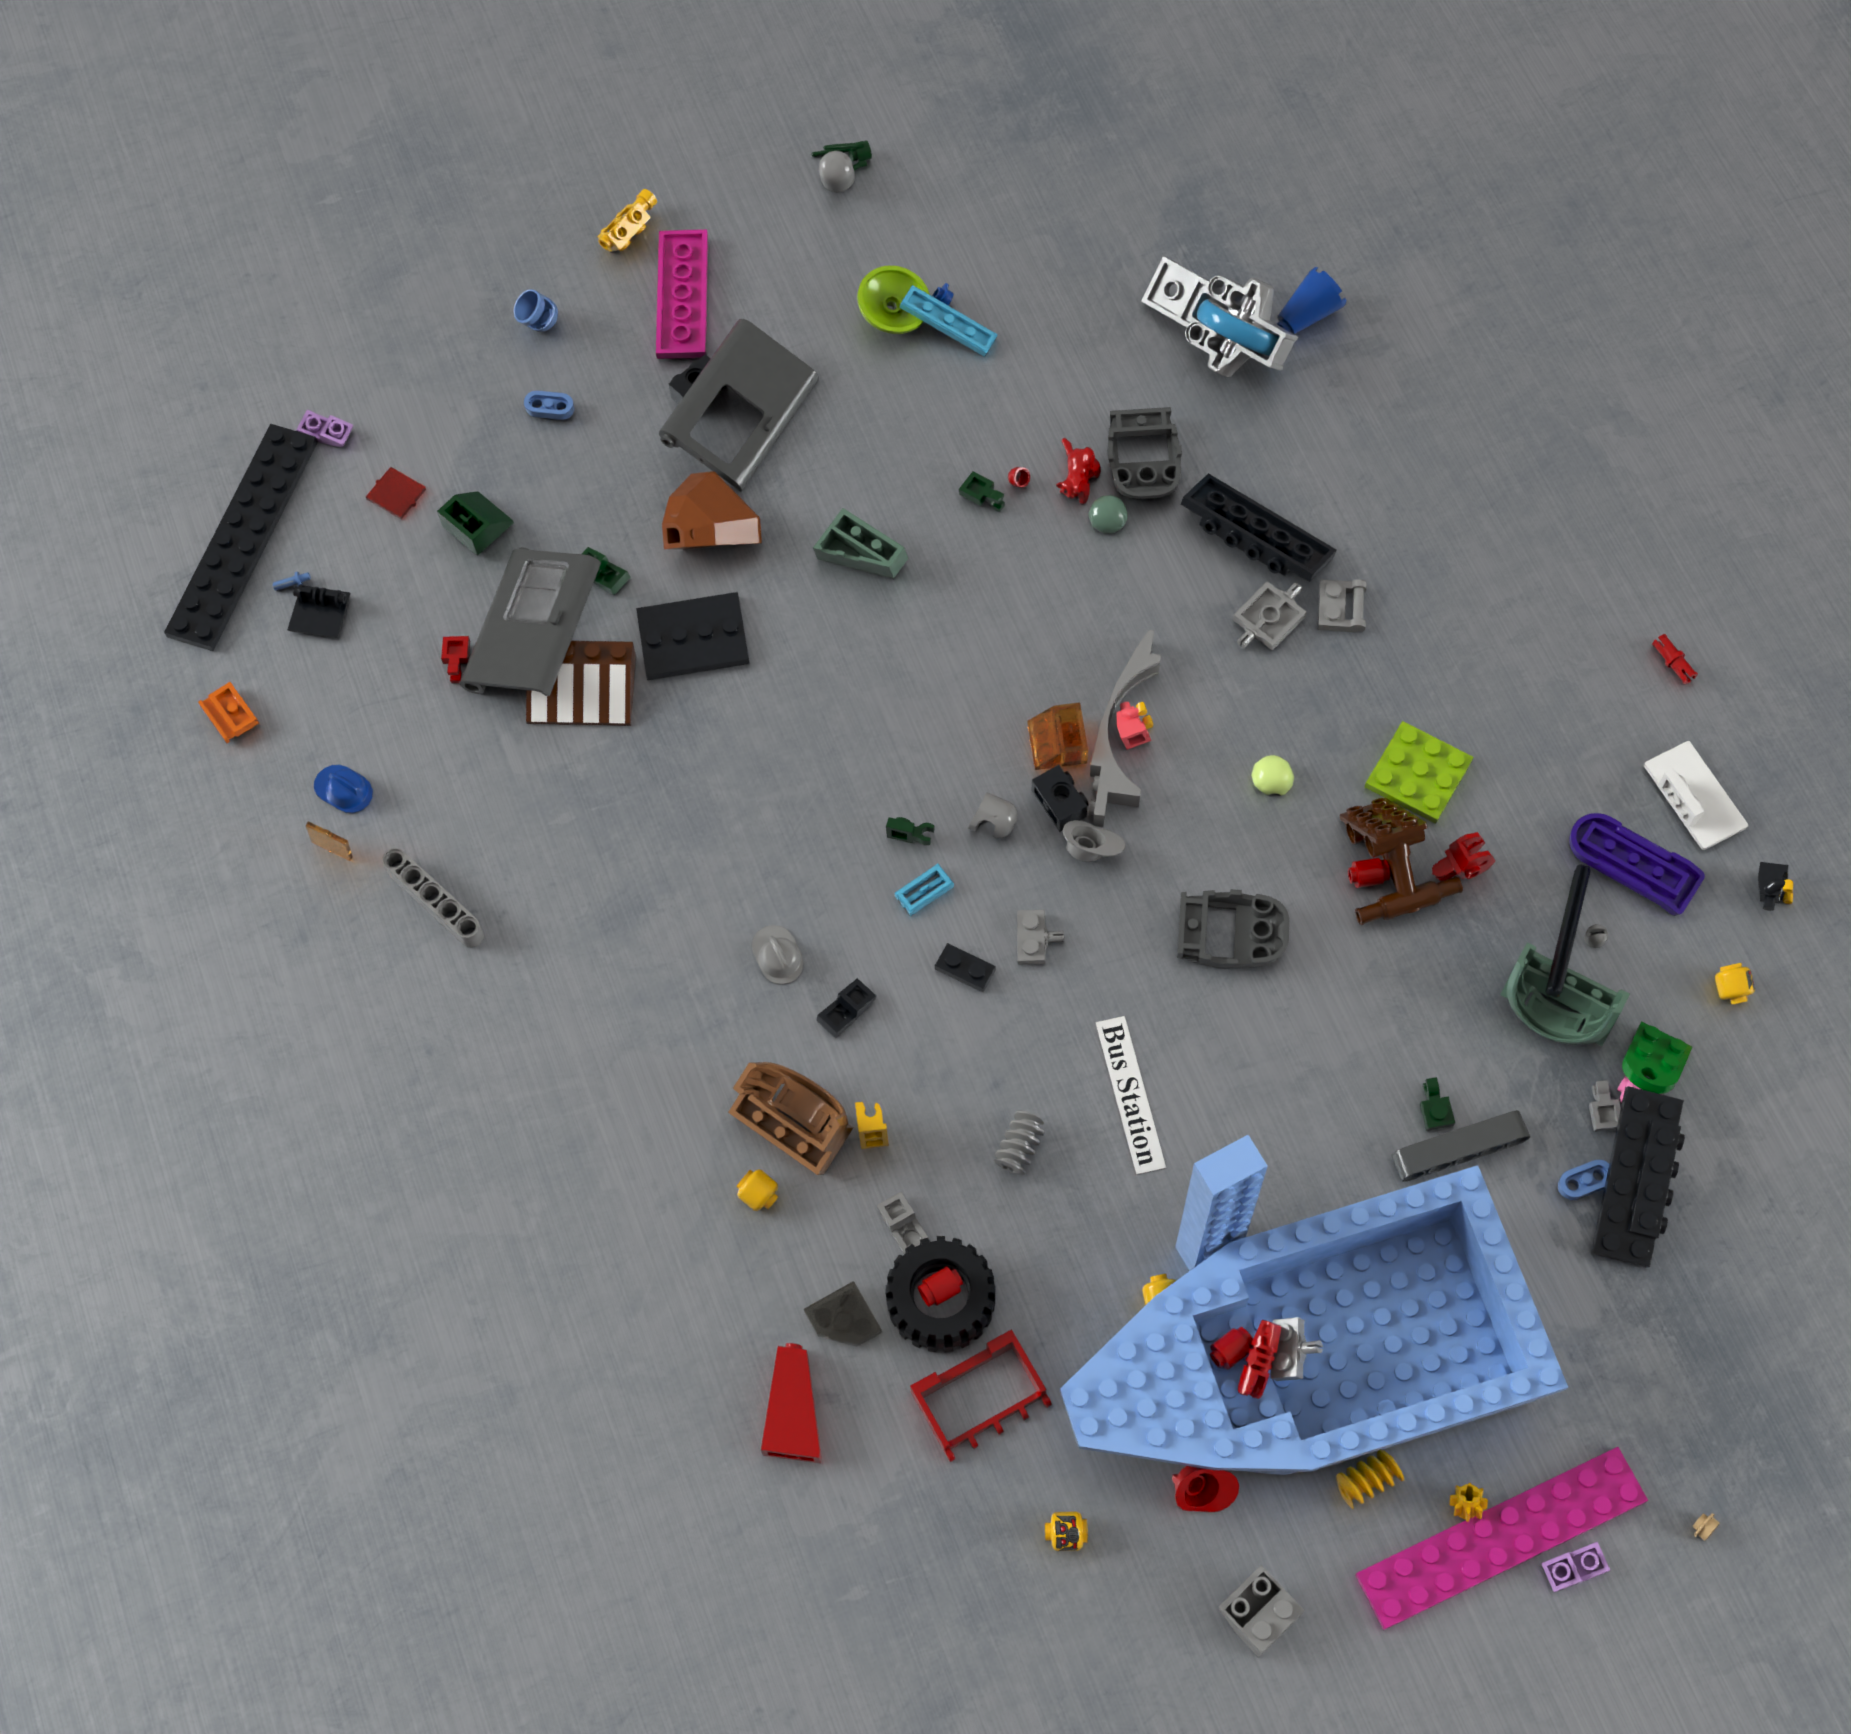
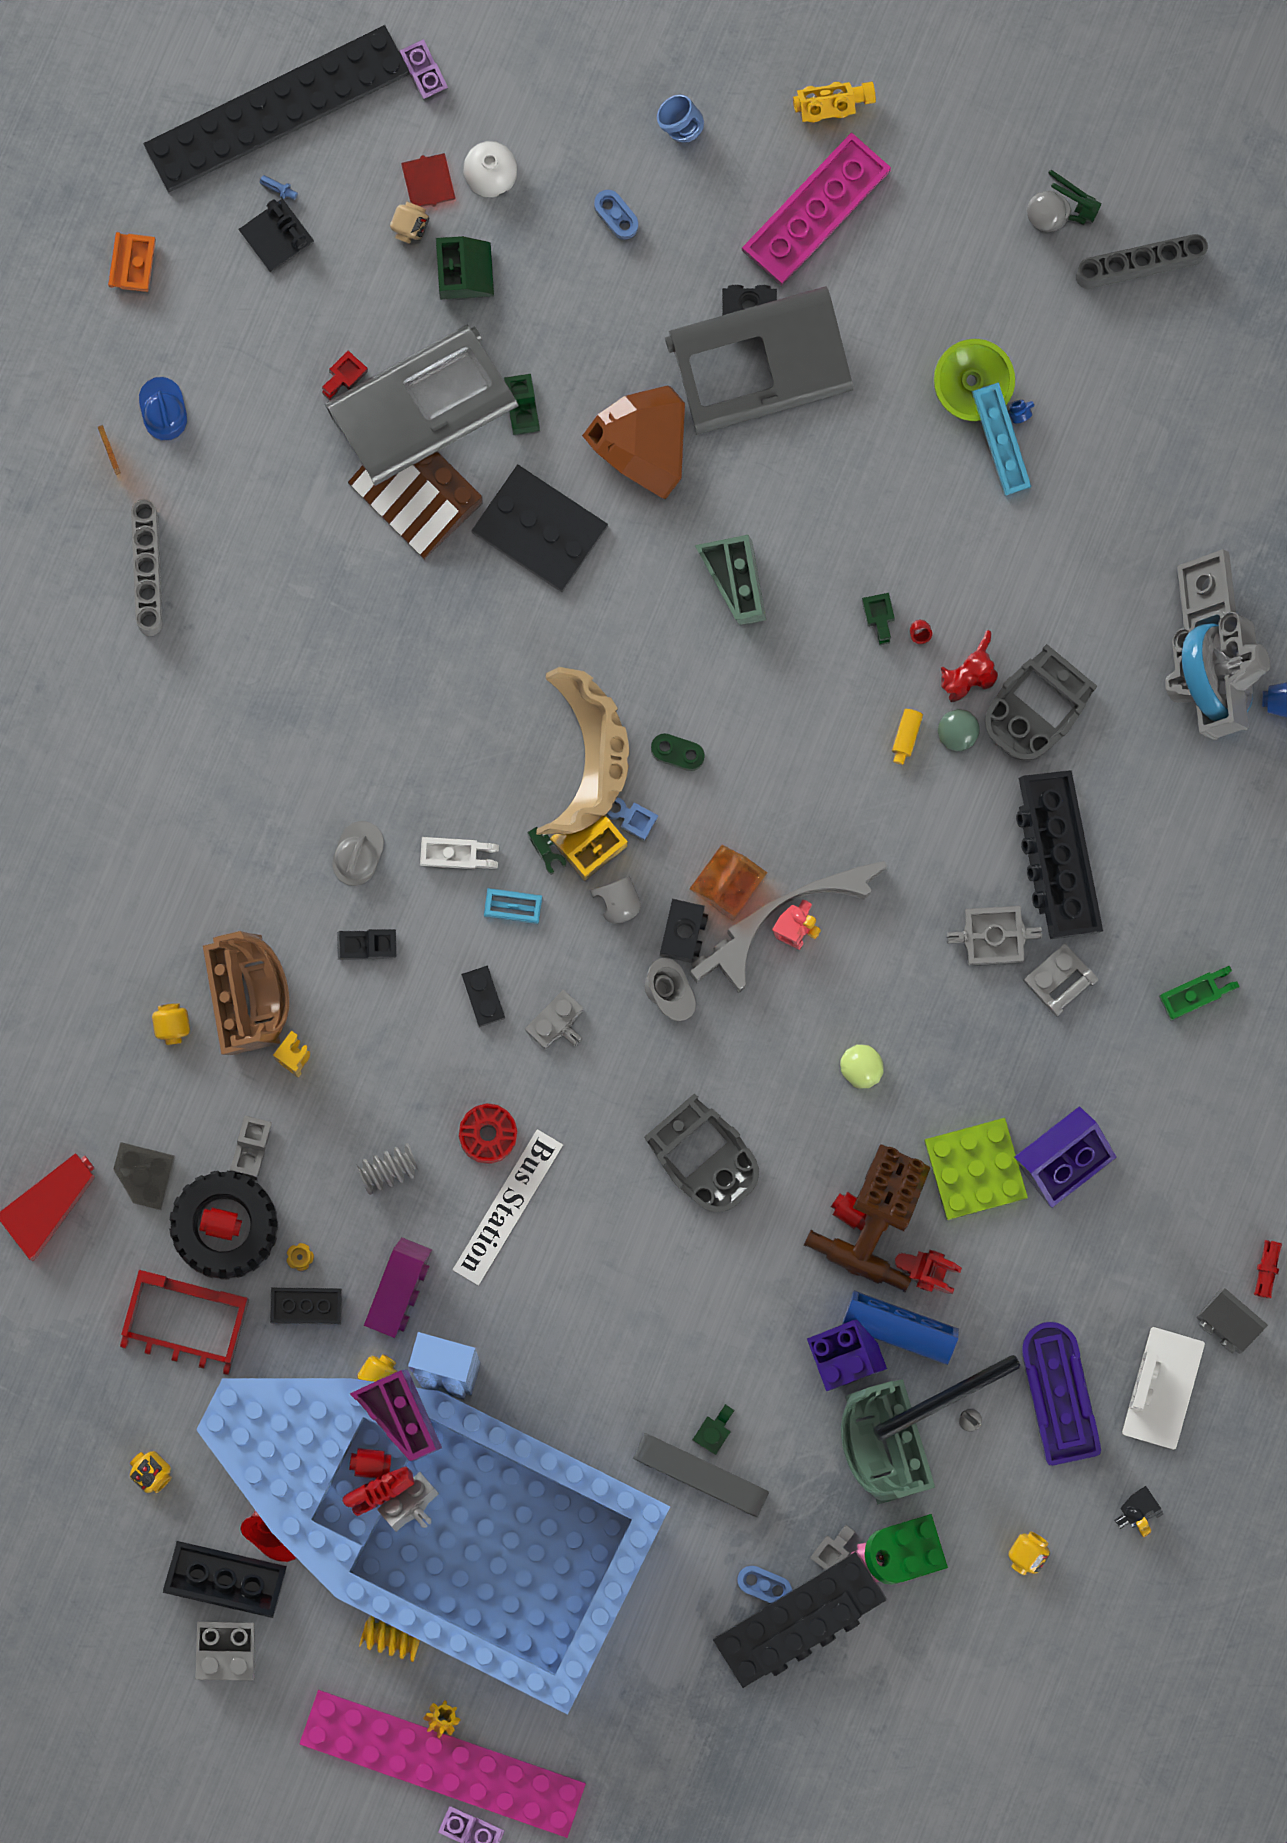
camera: 35 degrees right, 15 degrees up
none -> black slope [163,1541,287,1618]
none -> black piece [270,1287,342,1325]
none -> yellow plate [286,1243,314,1271]
none -> magenta wedge [350,1369,442,1461]
none -> magenta wedge [364,1237,432,1338]
none -> tan head [390,201,429,244]
none -> white hinge [420,837,499,869]
none -> red wheel [459,1103,517,1164]
none -> white cylinder [463,141,517,197]
none -> tan windscreen [537,667,629,835]
none -> yellow slope [550,816,628,881]
none -> medium blue plate [606,797,658,841]
none -> dark green plate [651,733,705,771]
none -> dark purple slope [807,1319,887,1391]
none -> blue brick [842,1290,959,1365]
none -> yellow cylinder [892,709,923,765]
none -> dark purple slope [1014,1106,1117,1208]
none -> dark grey beam [1076,234,1208,289]
none -> green hinge [1159,965,1240,1021]
none -> dark grey slope [1197,1288,1268,1354]

